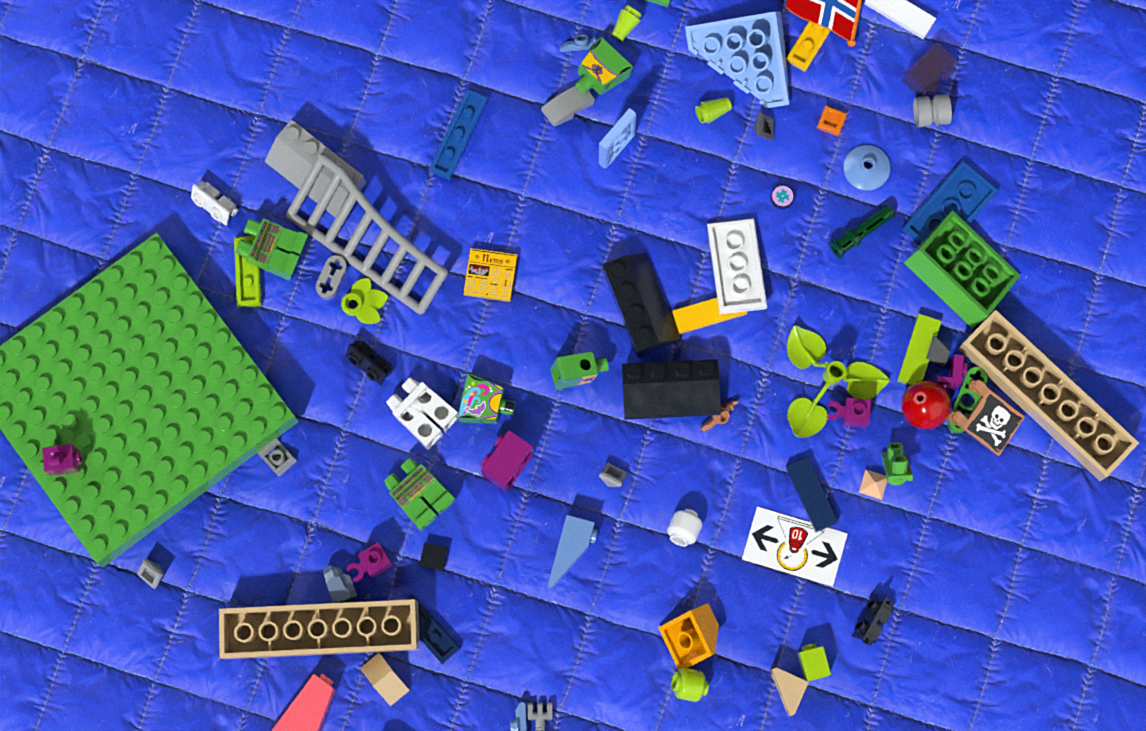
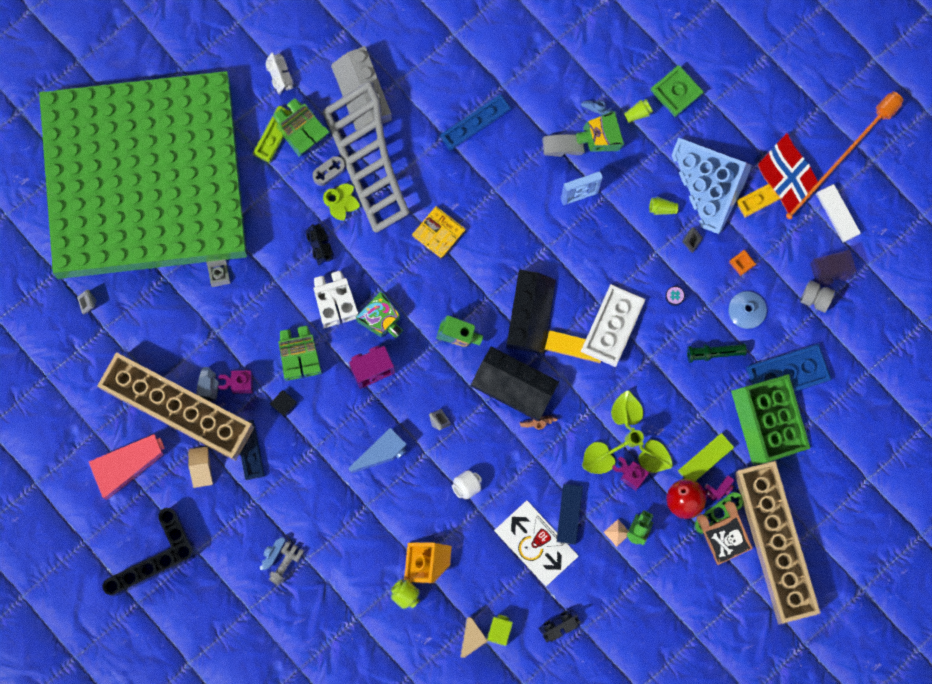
camera: 25 degrees right, 0 degrees up
magenta brick [42,444,82,476] -> none
dark grey slope [926,336,952,367] -> none

